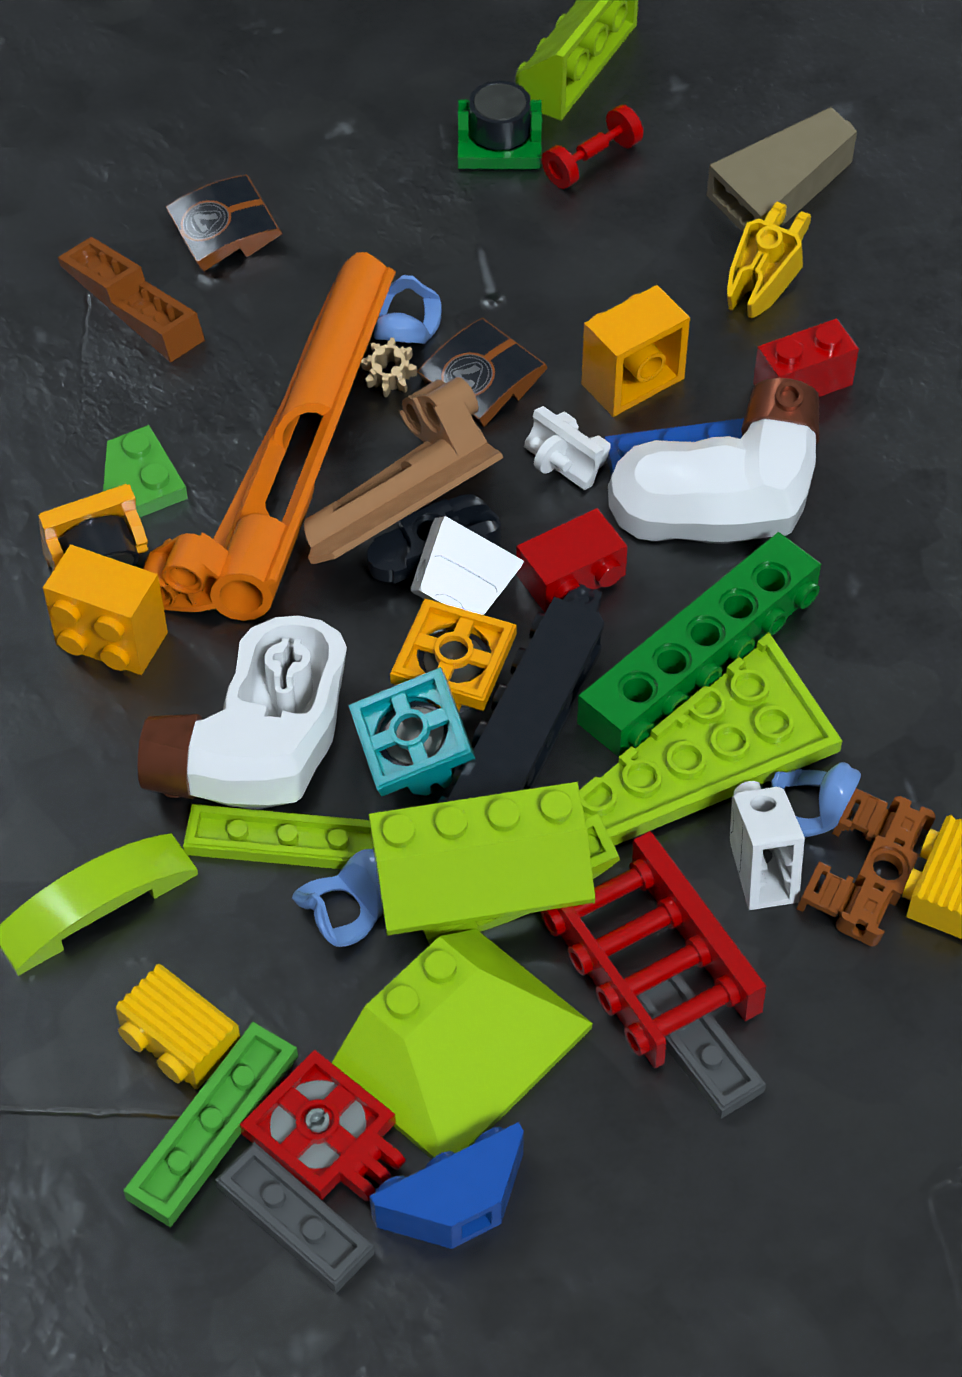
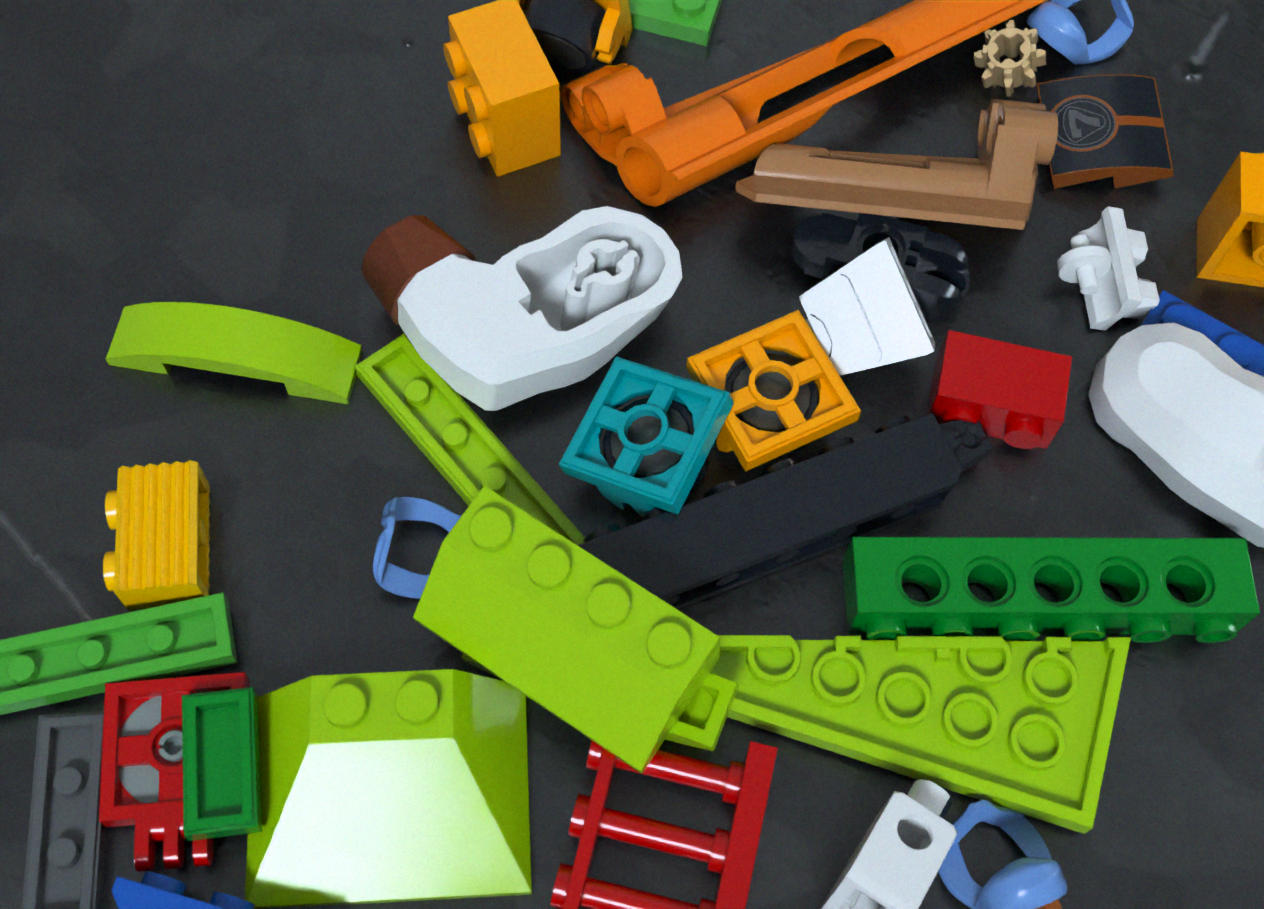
camera: 40 degrees right, 10 degrees up
none -> green tile [182,687,262,841]

